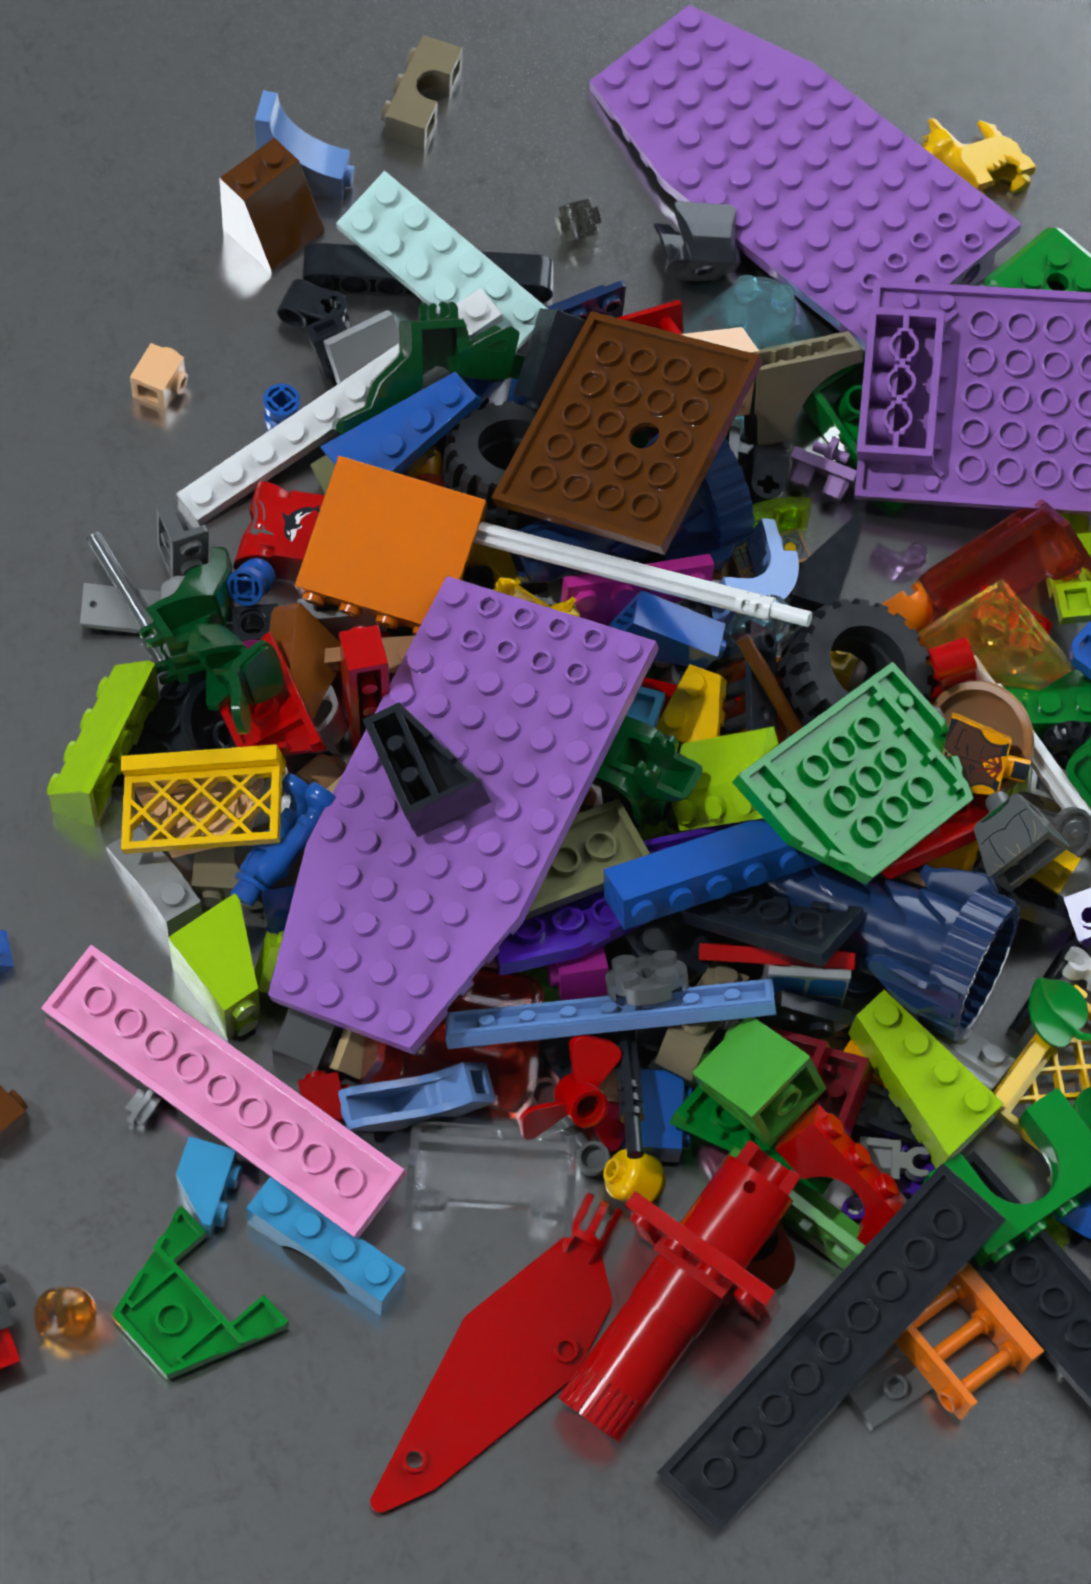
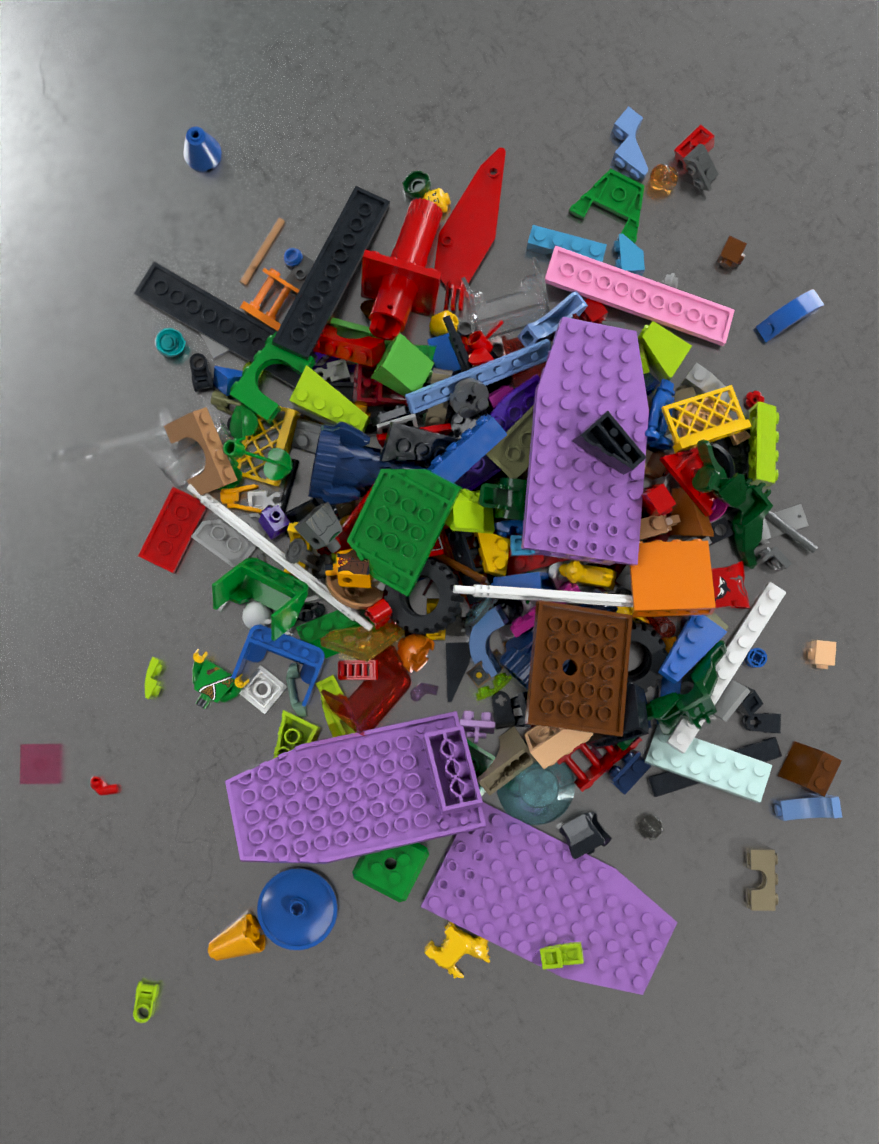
camera: 160 degrees right, 20 degrees up
blue wheel [226,558,276,606] -> none
none -> medium nougat bar [239,218,285,286]
none -> blue plate [284,248,303,267]
none -> dark green hair [402,171,431,199]
none -> yellow head [421,188,451,213]
none -> lime slope [540,942,584,969]
none -> medium blue arch [612,106,648,182]
none -> red plate [746,390,764,408]

